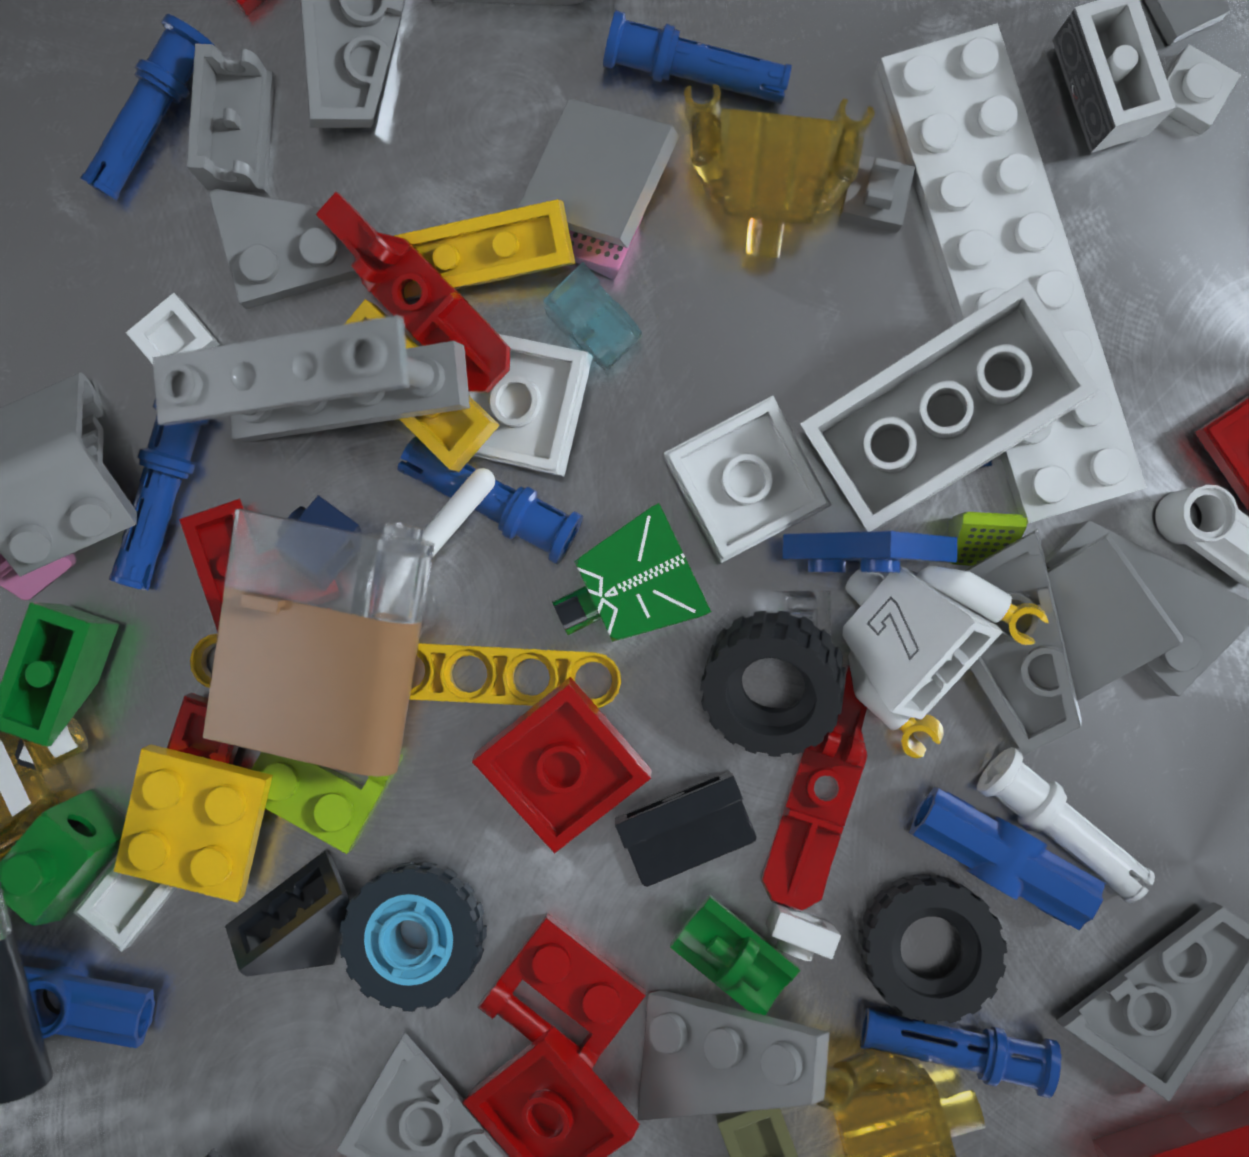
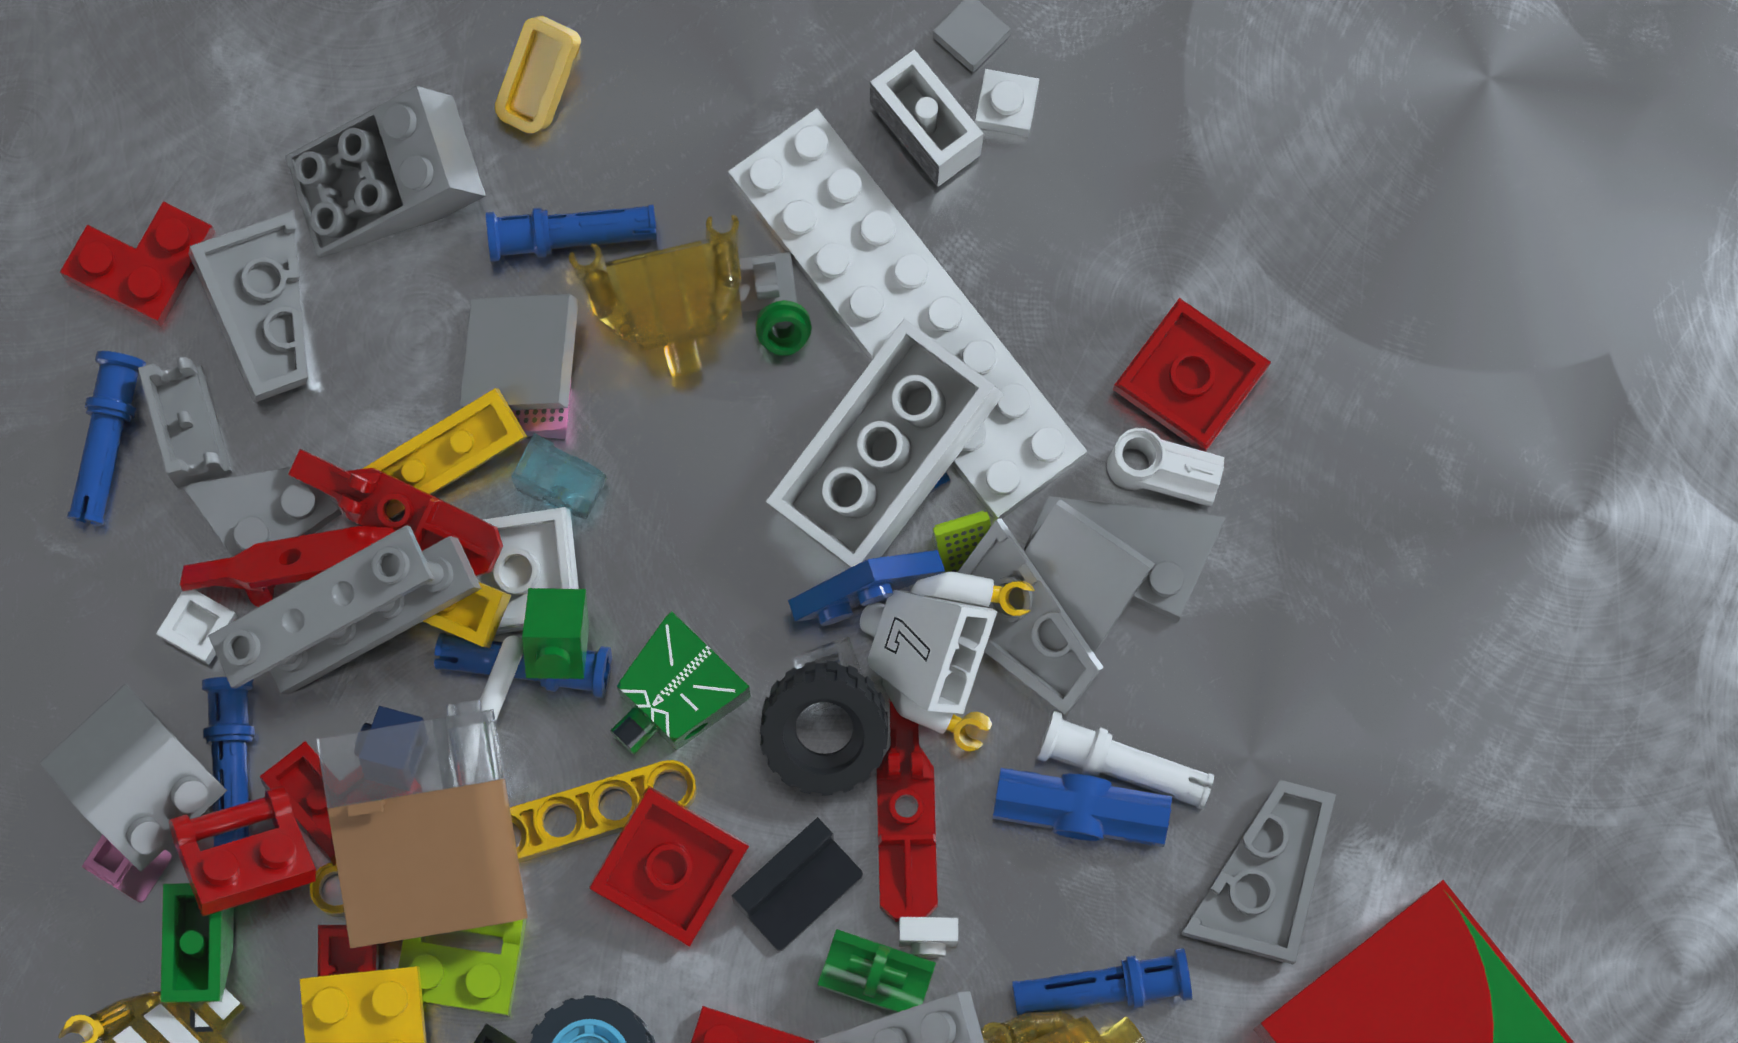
camera: 20 degrees left, 10 degrees down
white plate [663,396,832,564] -> none
black tyre [858,874,1007,1025] -> none
none -> red plate [169,786,316,916]
none -> red piece [180,526,395,607]
none -> green brick [522,588,589,679]
none -> green plate [755,300,812,355]

